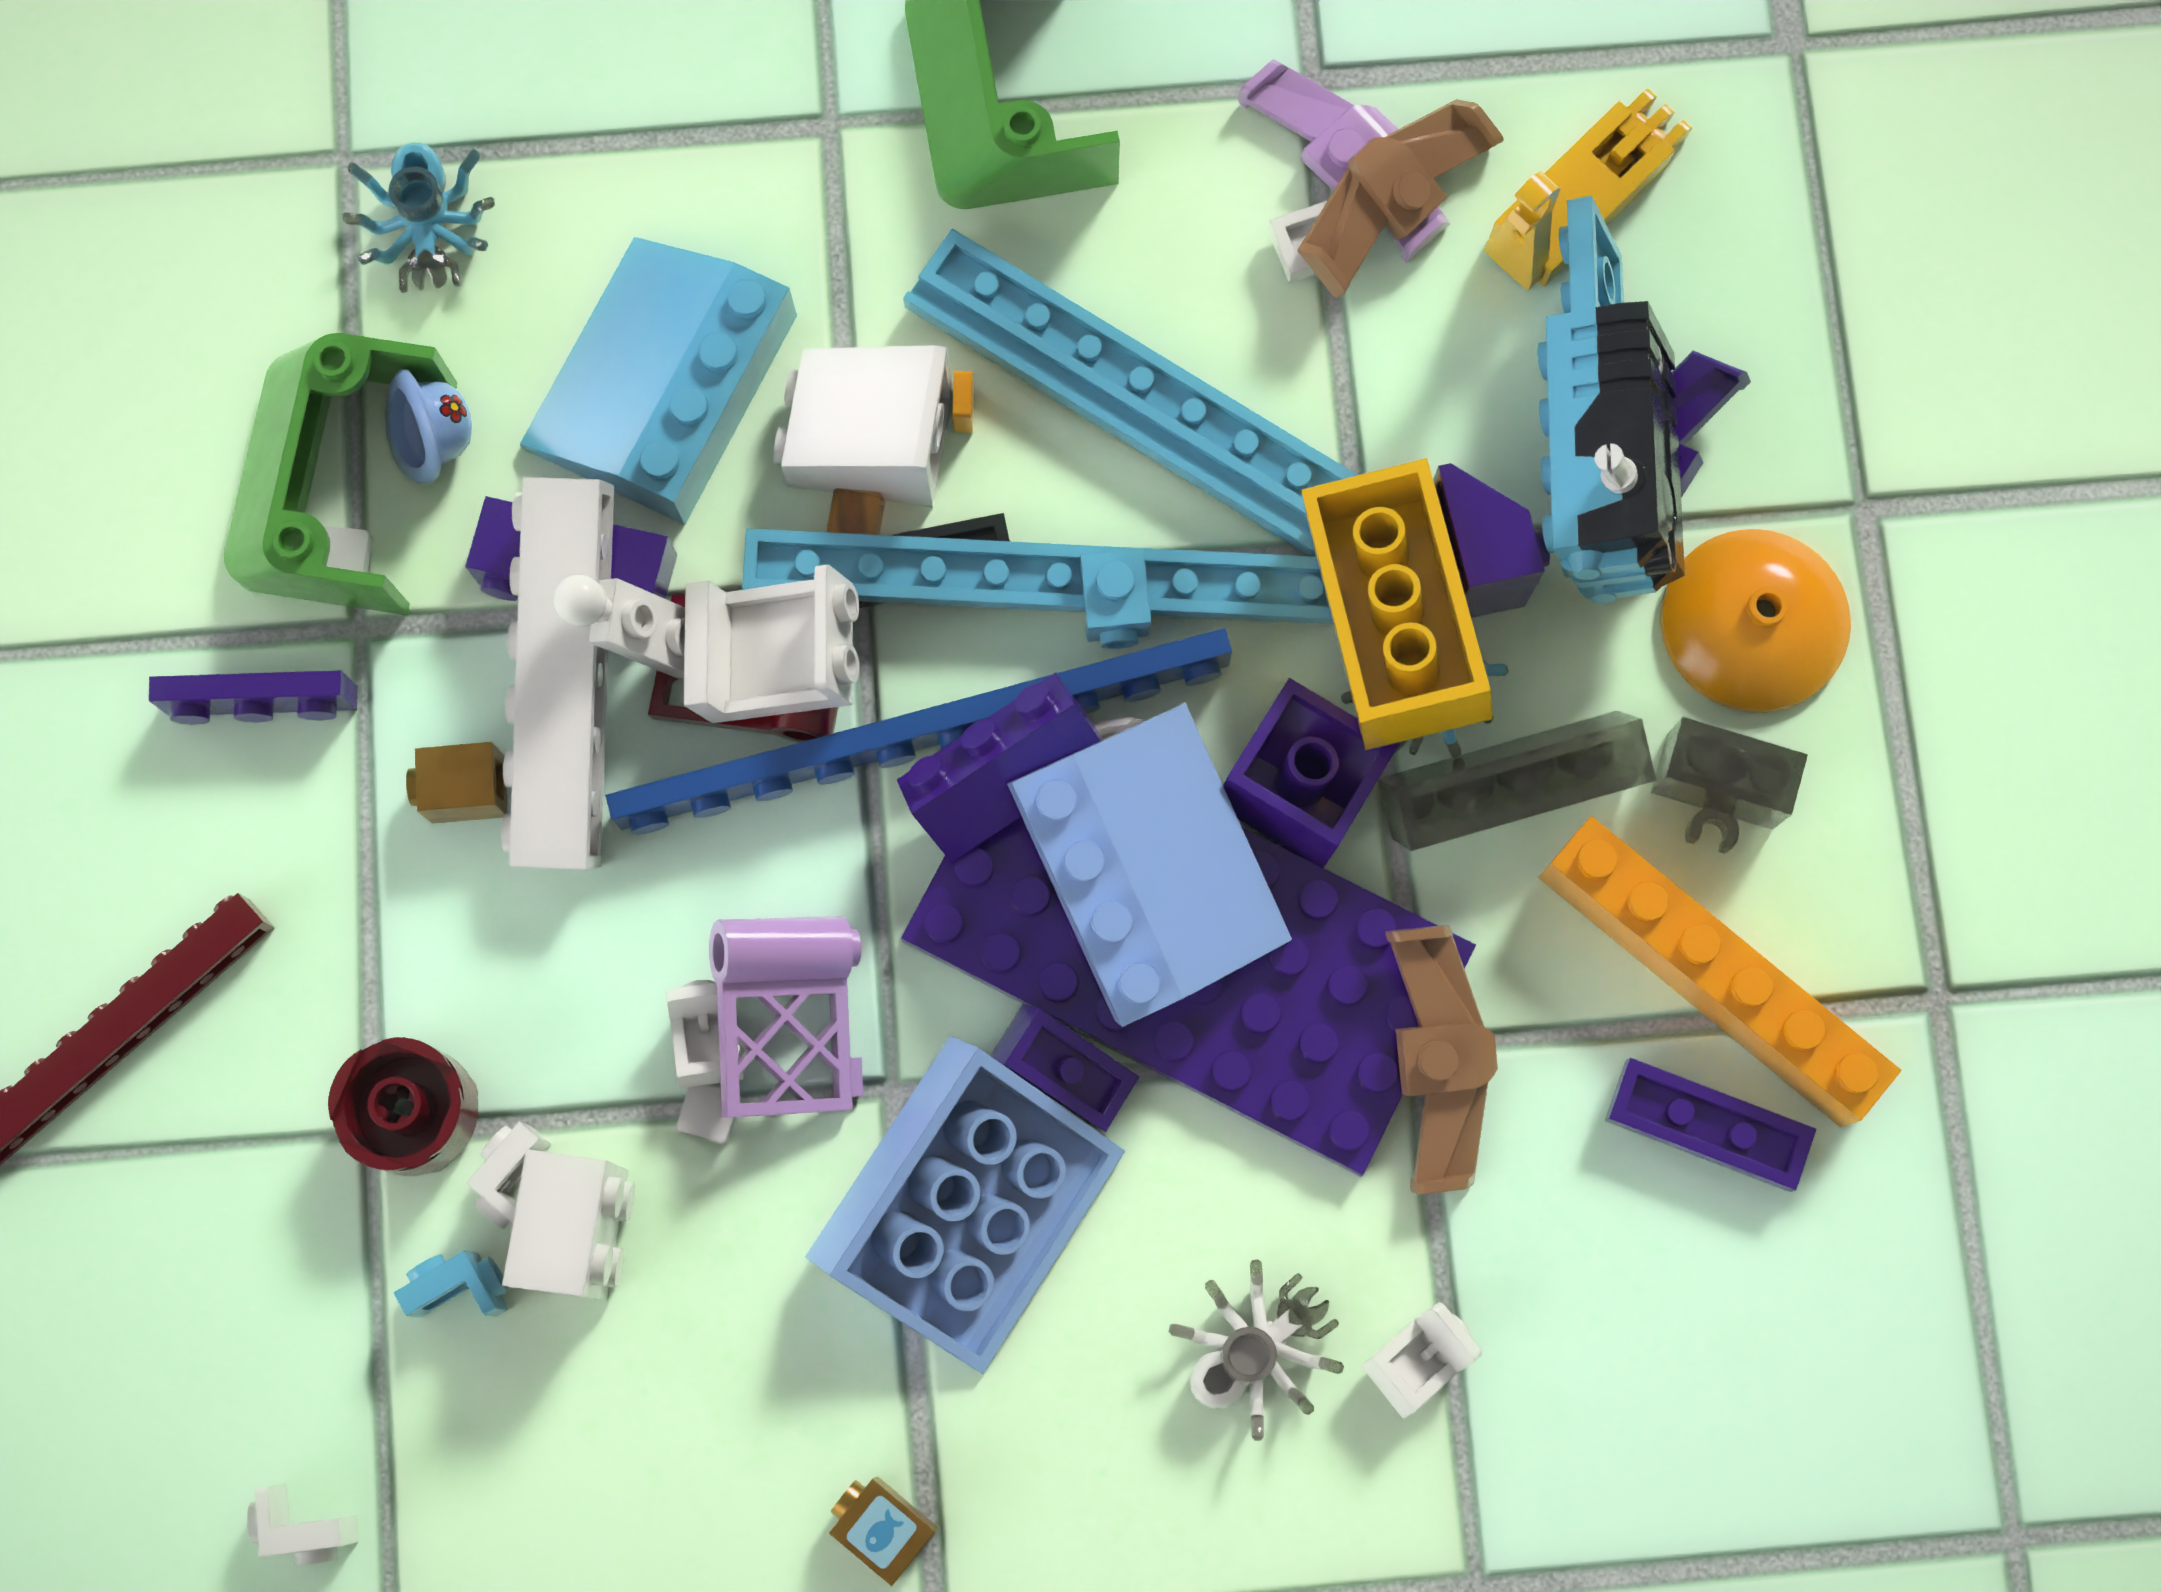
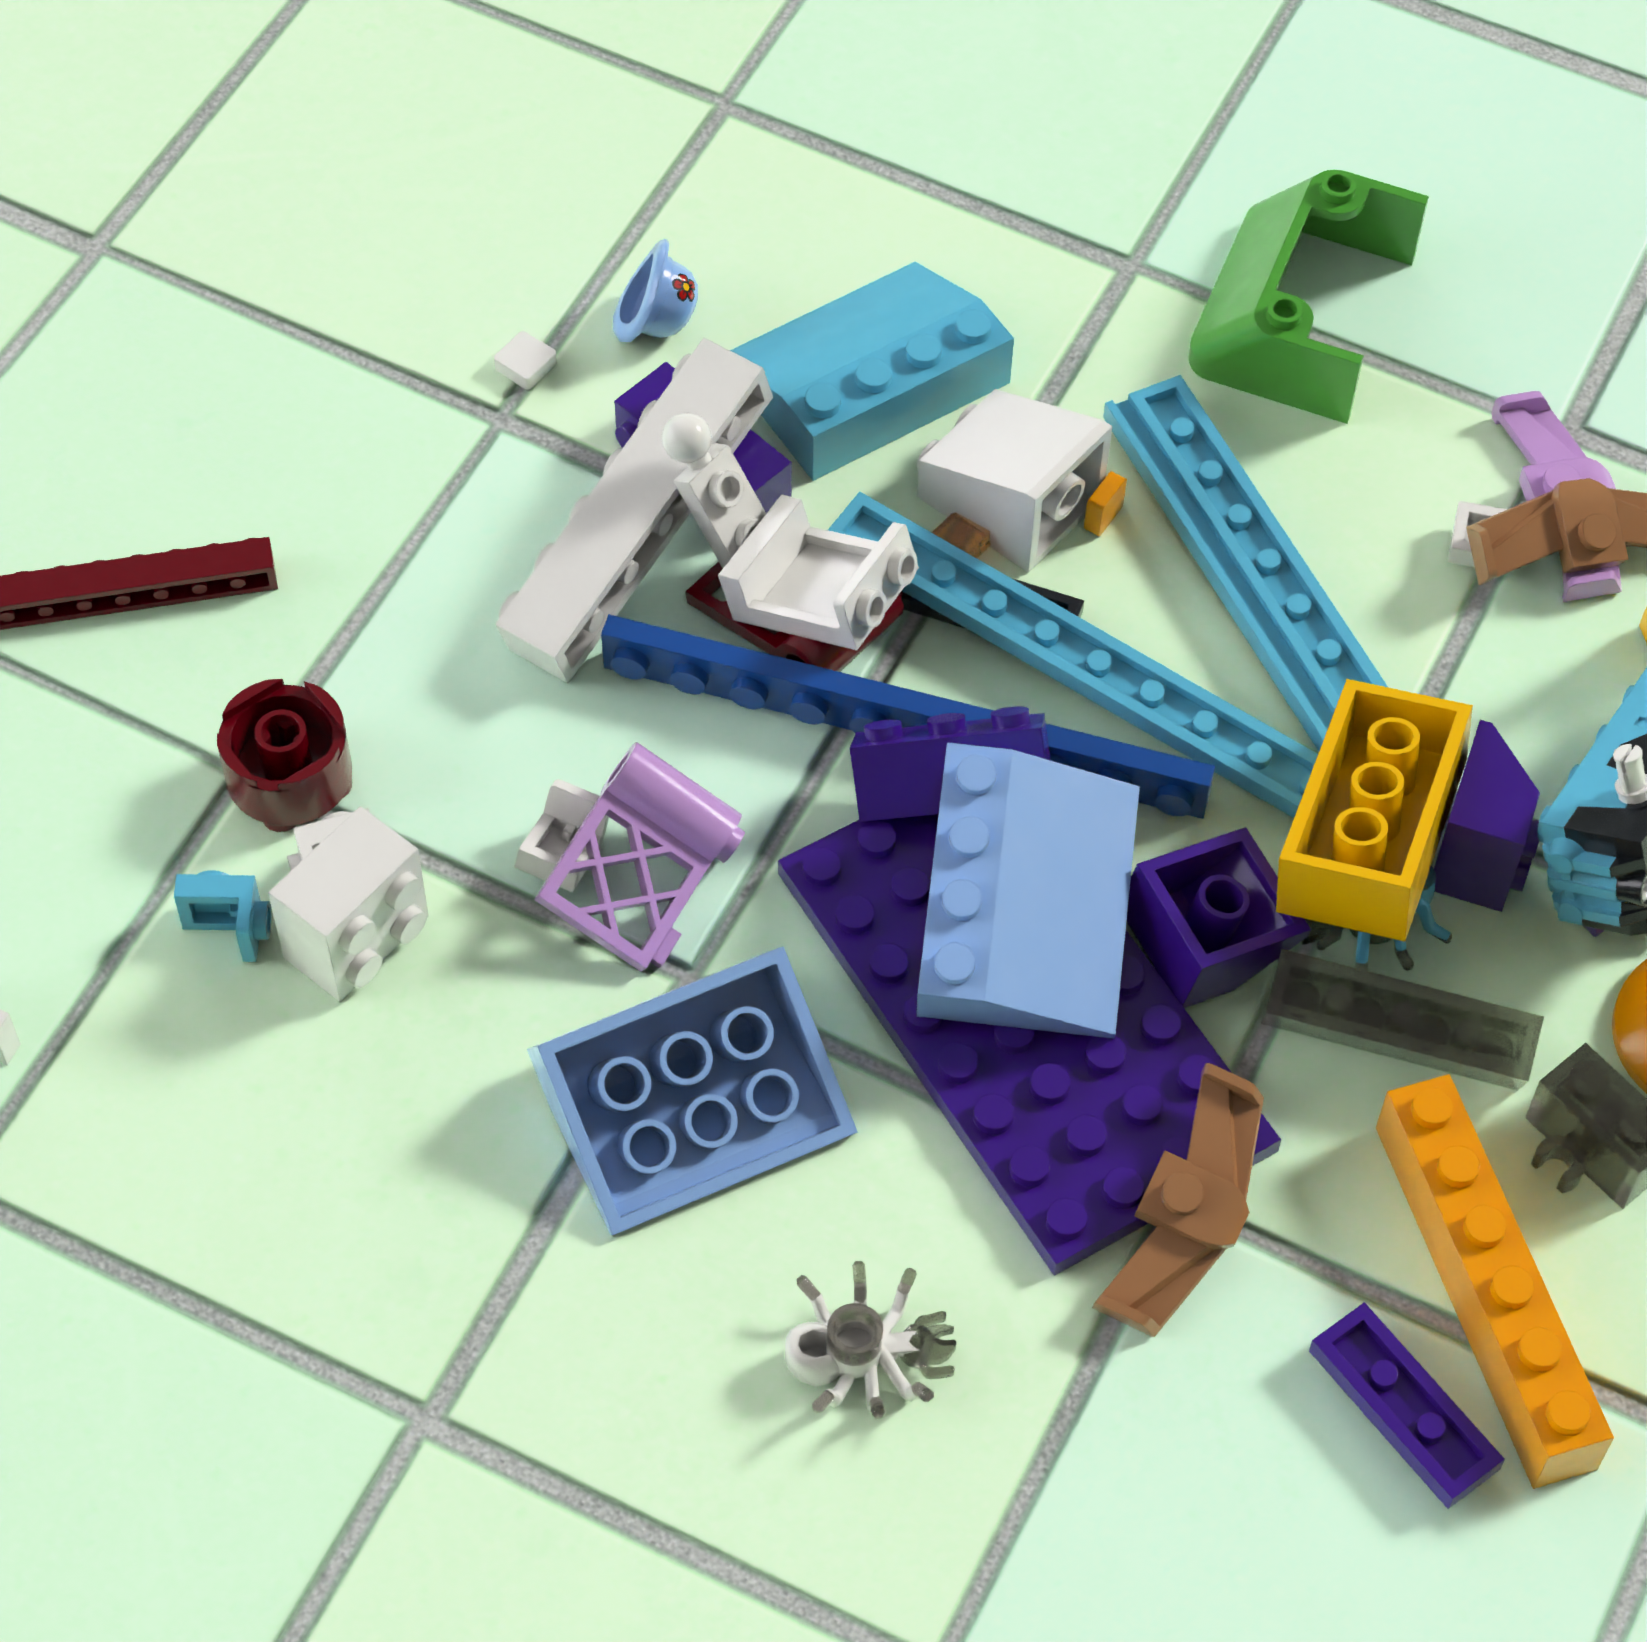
camera: 30 degrees right, 20 degrees down
dark purple plate [148,670,358,725] -> none
bright green windscreen [224,333,458,615] -> none
animal [342,142,495,293] -> none
pearl gold brick [406,742,508,824] -> none
white piece [676,1085,741,1145] -> none
brick [829,1476,939,1587] -> none
dark purple plate [990,1004,1140,1132] -> none
medium azure bracket [1080,548,1151,649] -> none
white bracket [1361,1302,1482,1419] -> none

